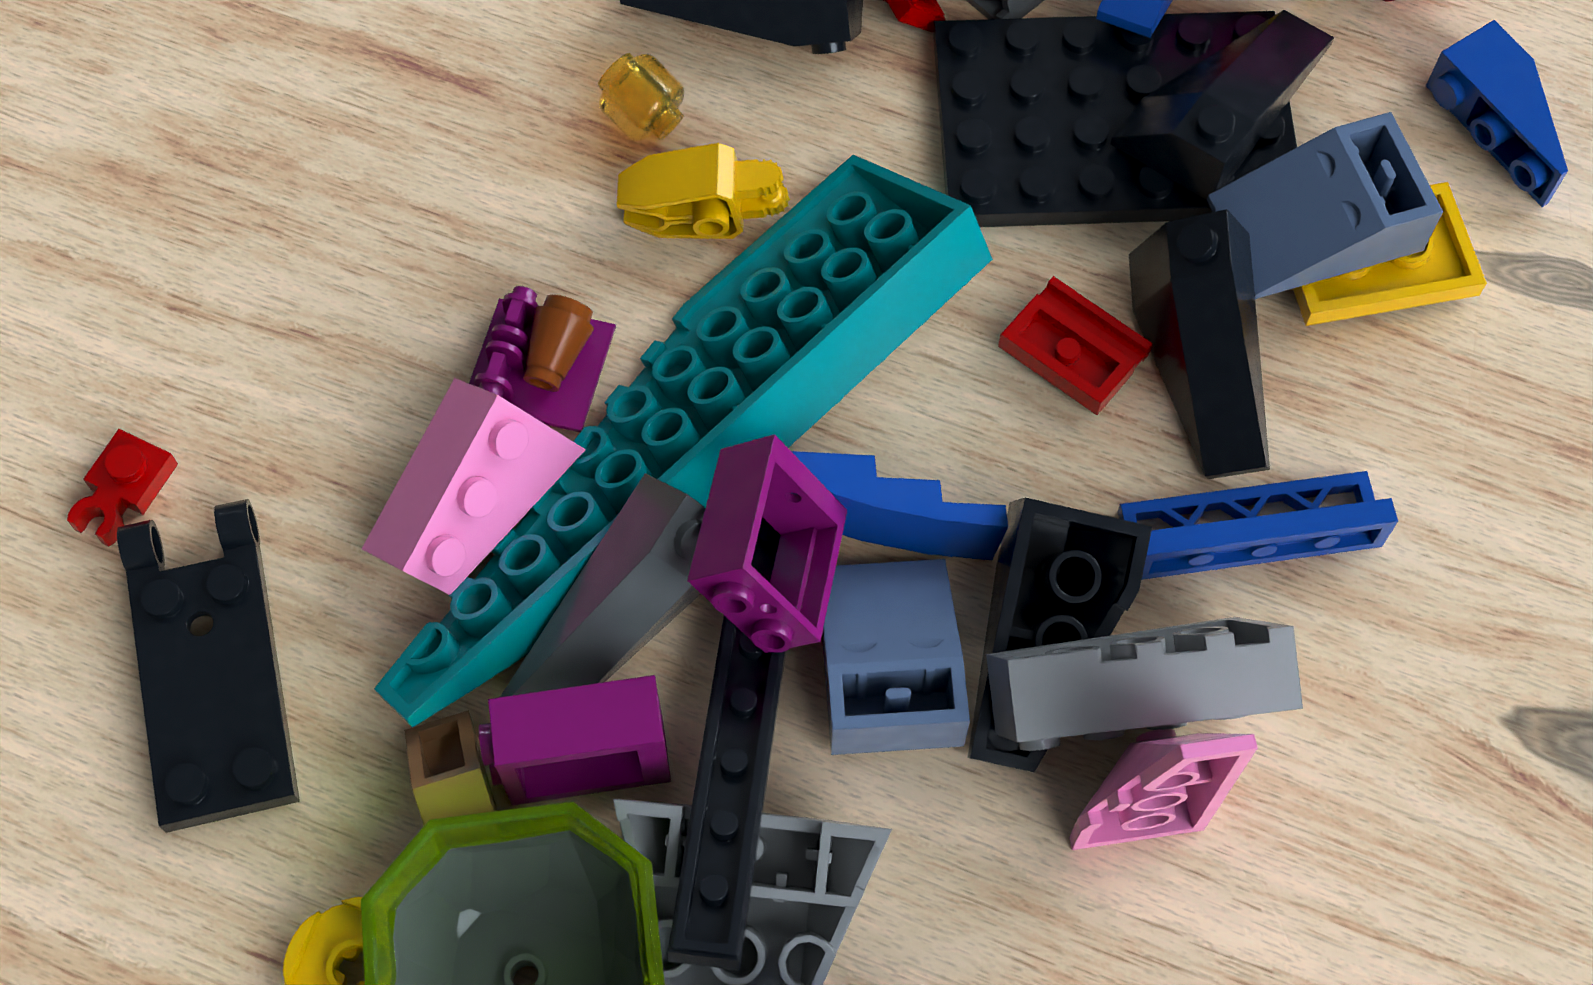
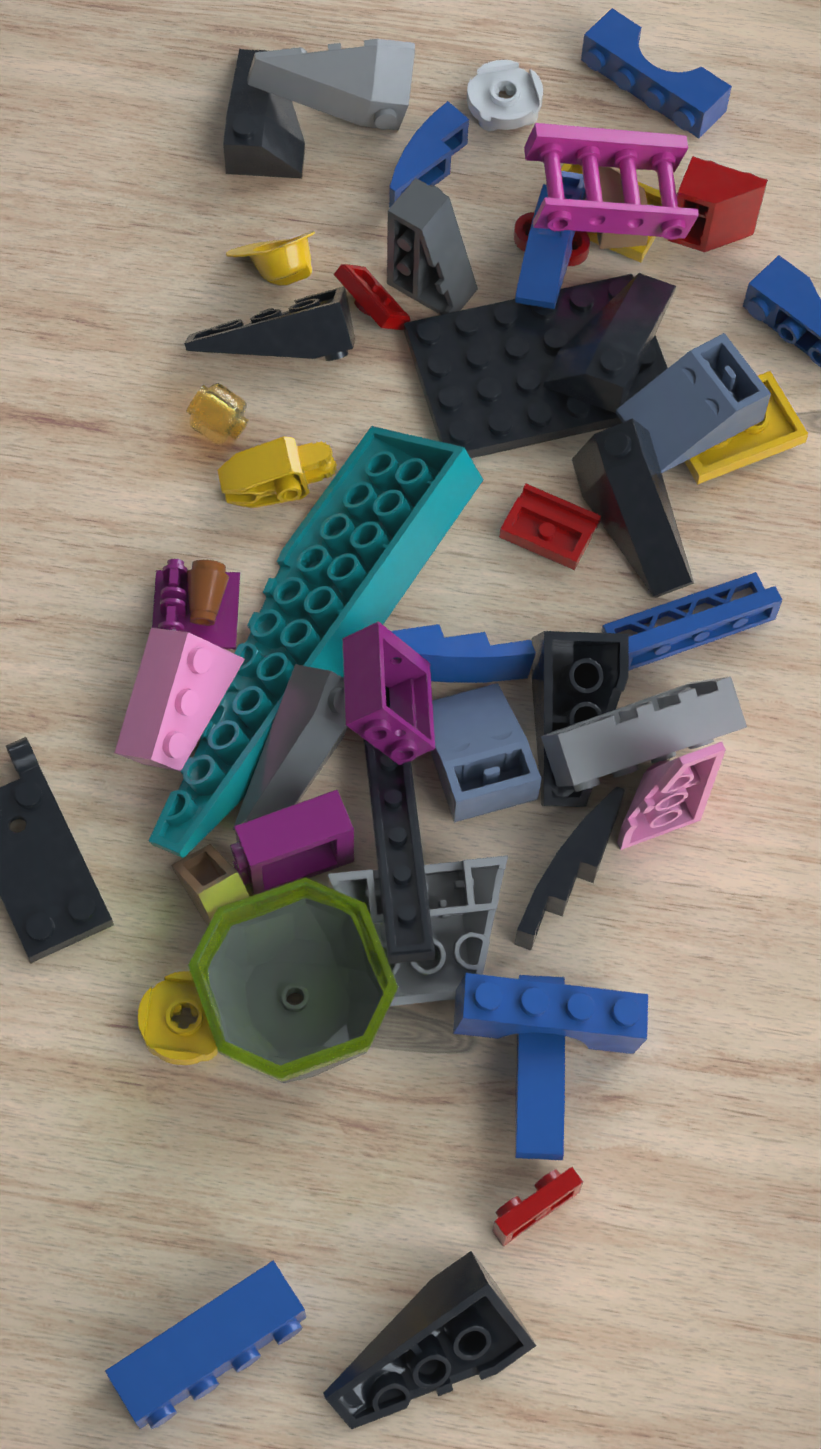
camera: 15 degrees left, 0 degrees up
none -> black slope [514,787,625,950]

